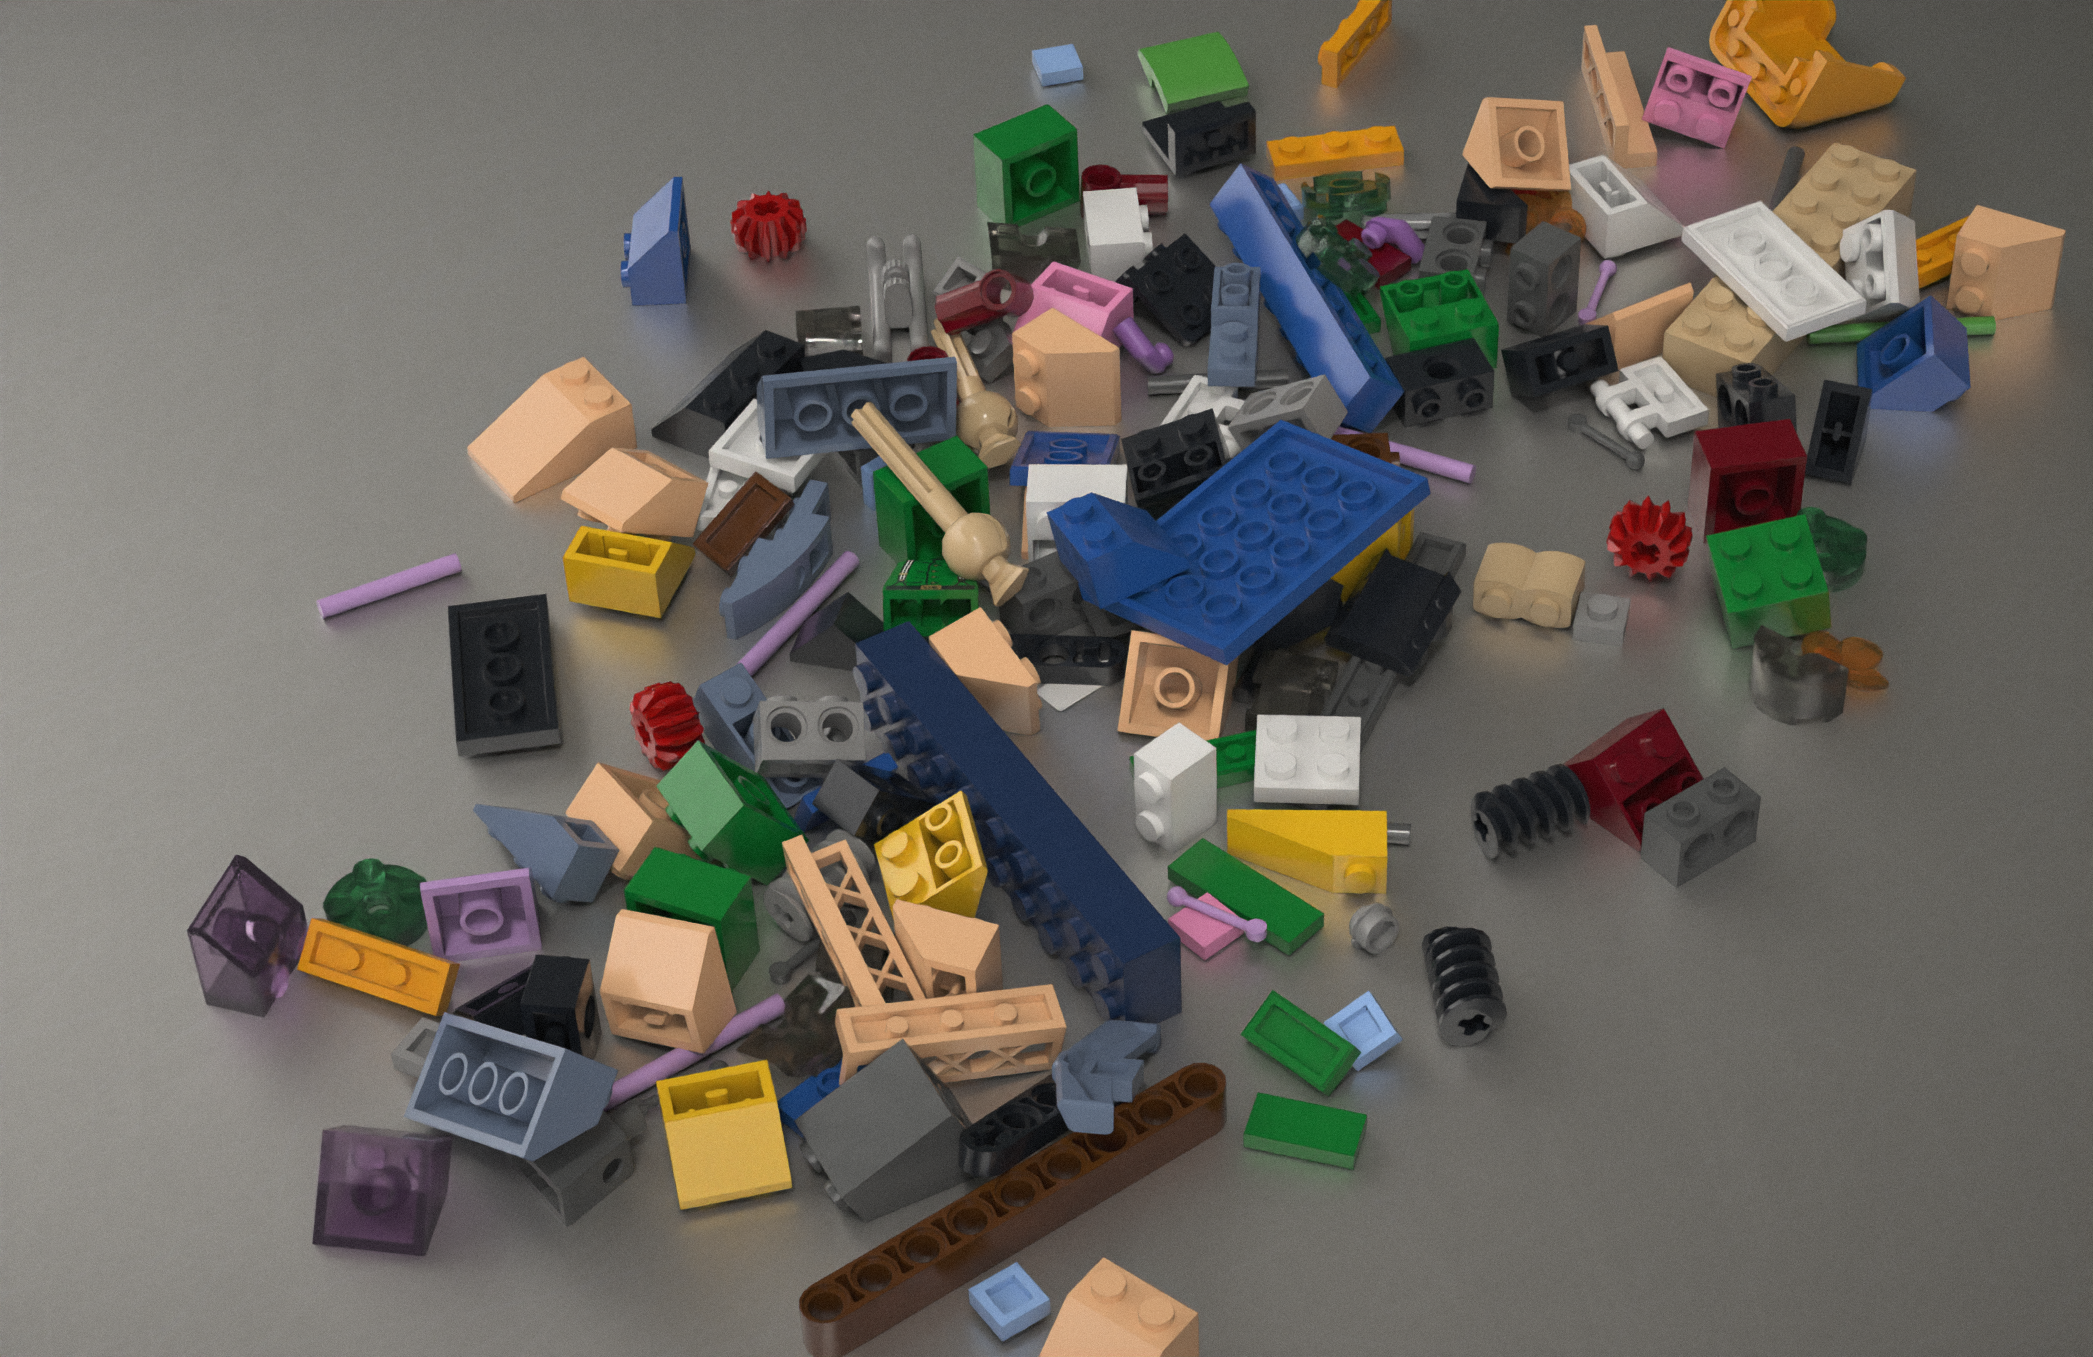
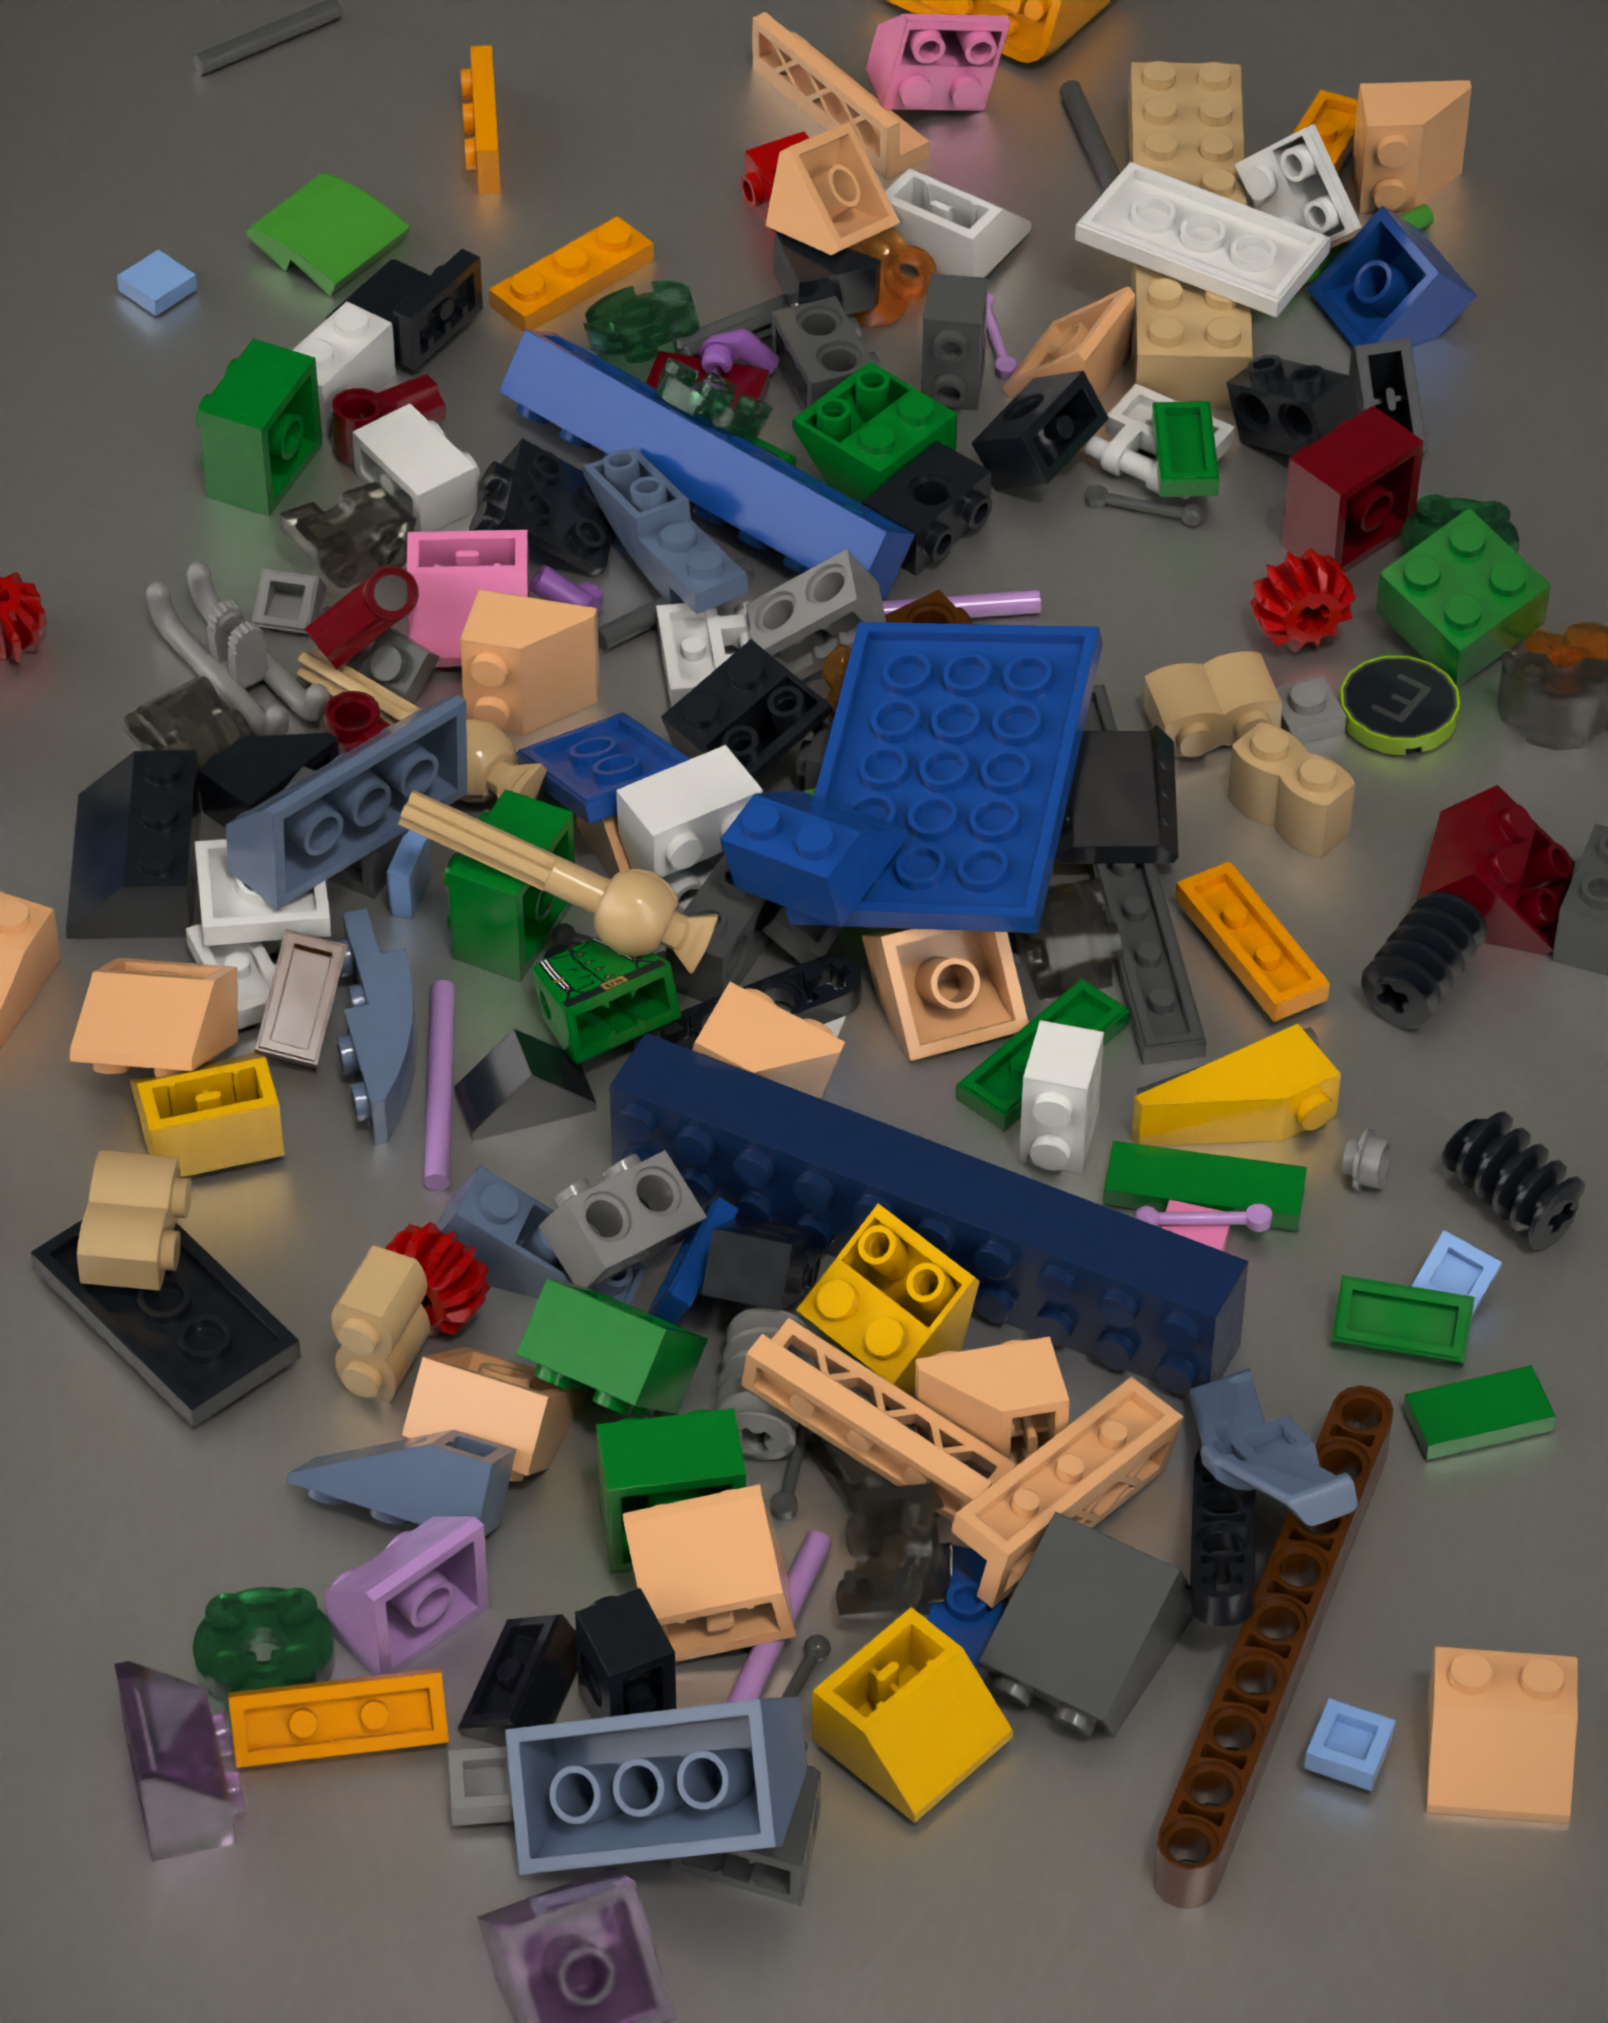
camera: 35 degrees left, 5 degrees up
white plate [1254,714,1361,805] -> none
none -> tan brick [77,1150,192,1290]
none -> white brick [293,301,396,438]
none -> tan brick [331,1245,430,1402]
none -> green tile [1151,401,1219,497]
none -> light orange plate [1175,861,1330,1022]
none -> tan brick [1228,722,1355,857]
none -> tile [1339,656,1460,755]

